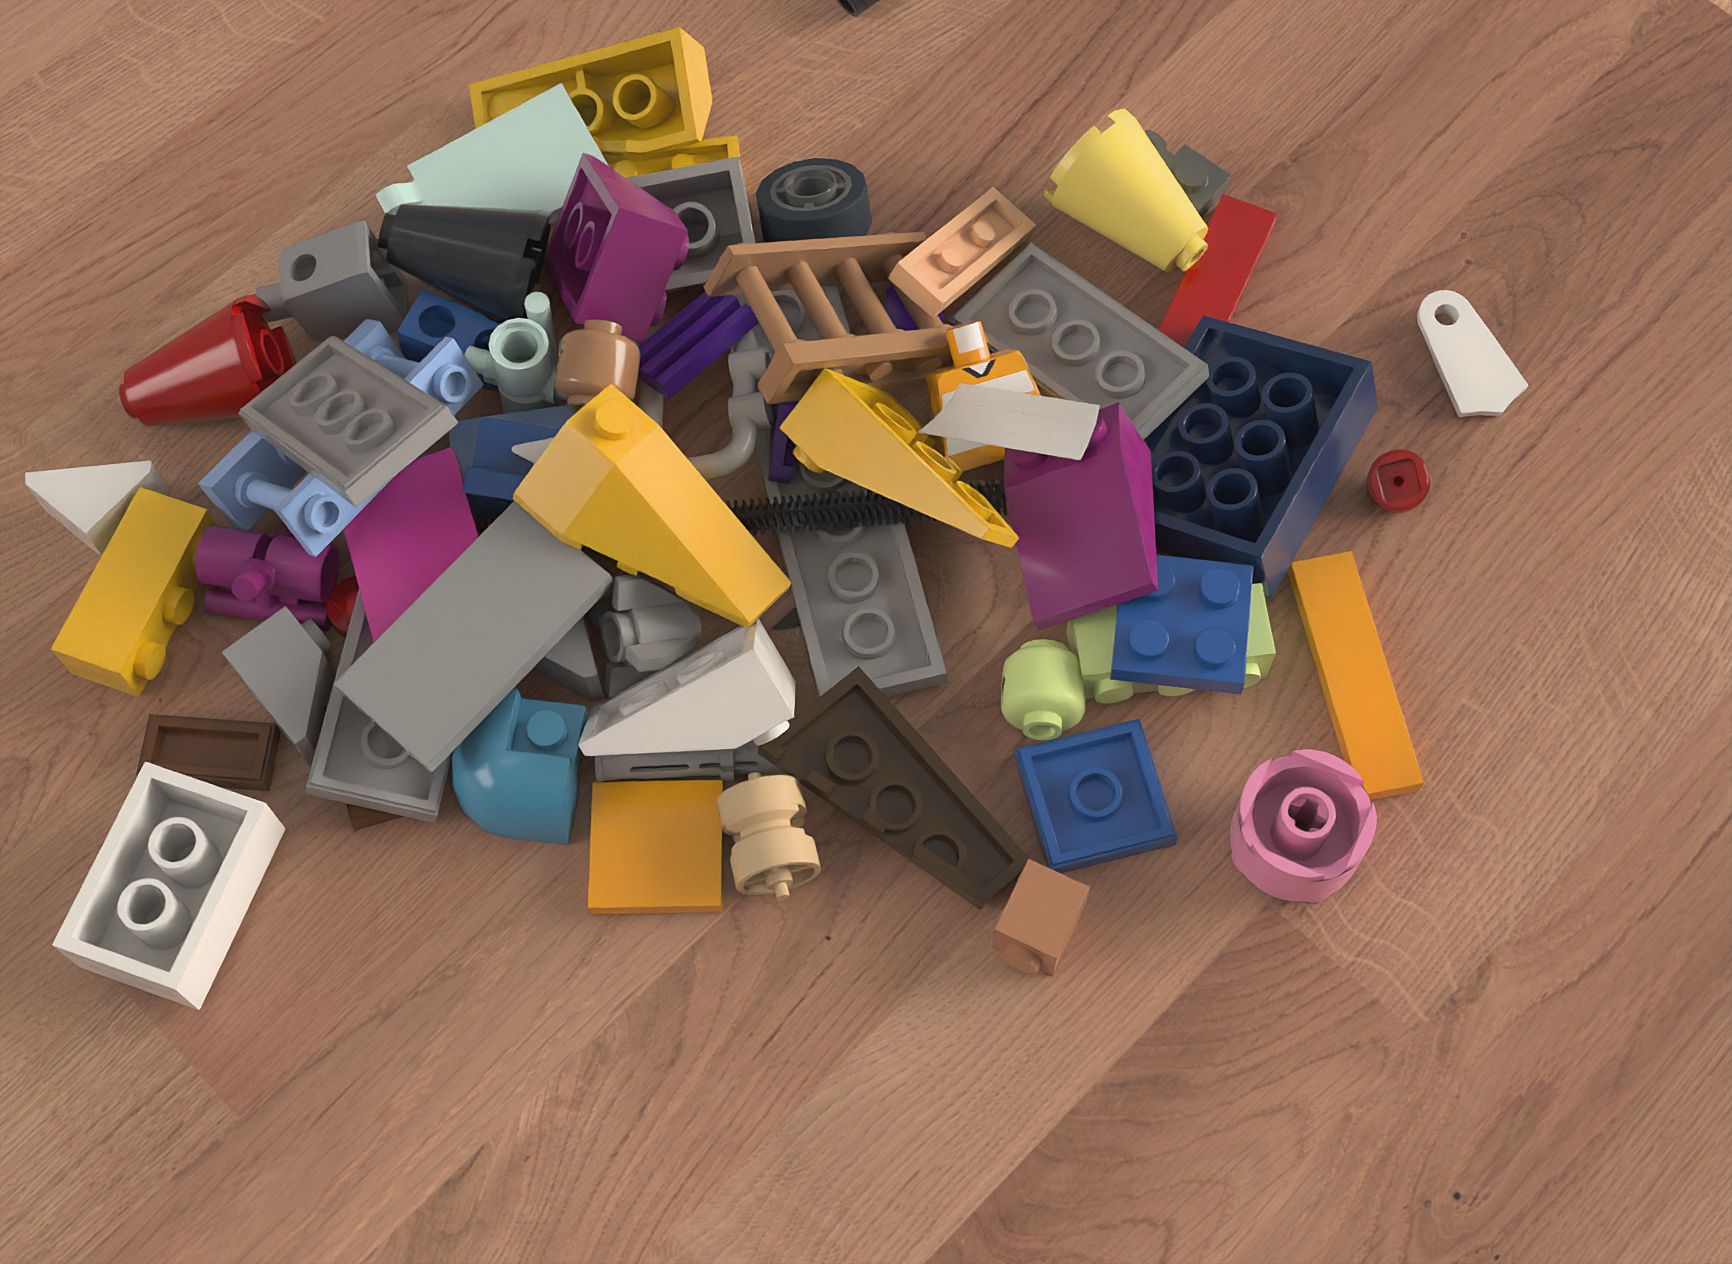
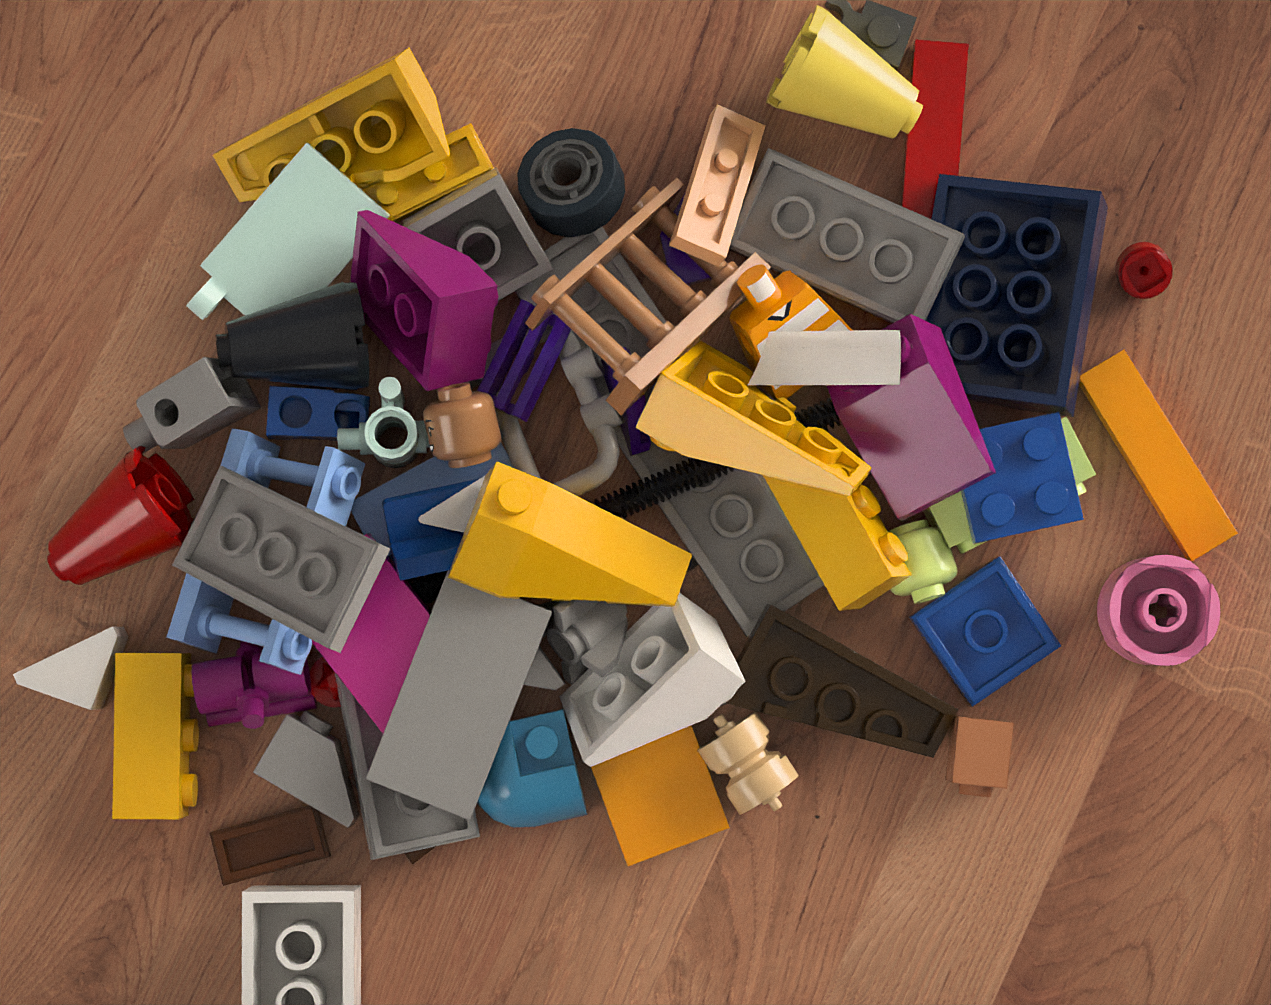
camera: 25 degrees left, 20 degrees up
white piece [1417,290,1528,418] -> none
none -> yellow brick [763,435,911,611]

